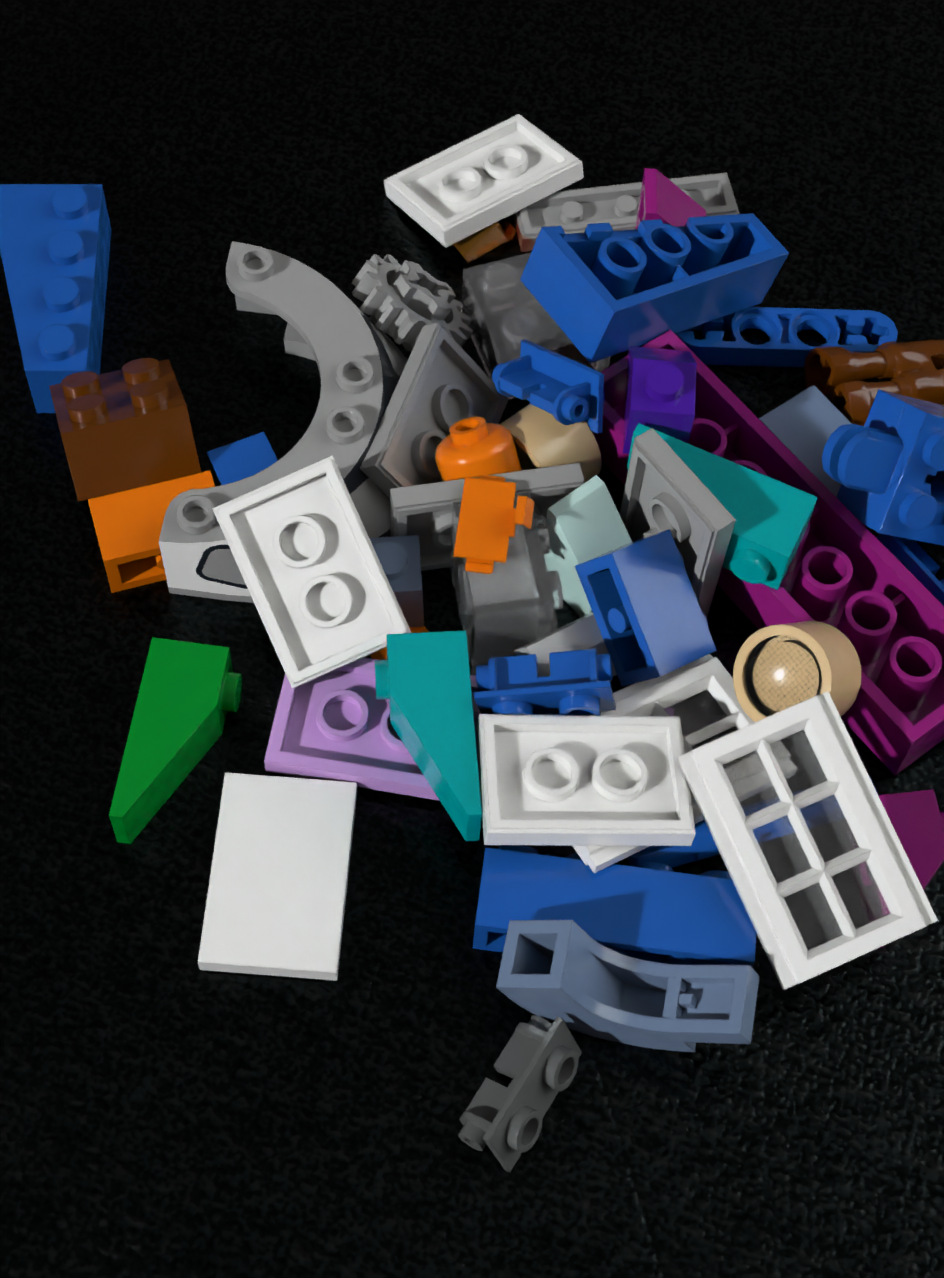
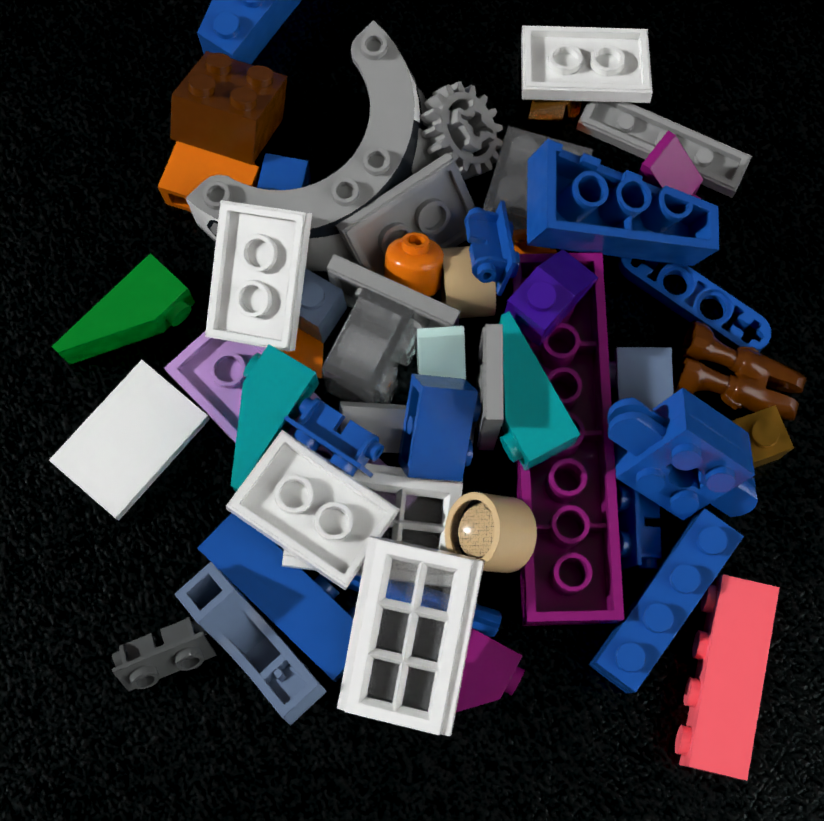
camera: 40 degrees right, 15 degrees up
orange piece [453,475,535,574] -> none

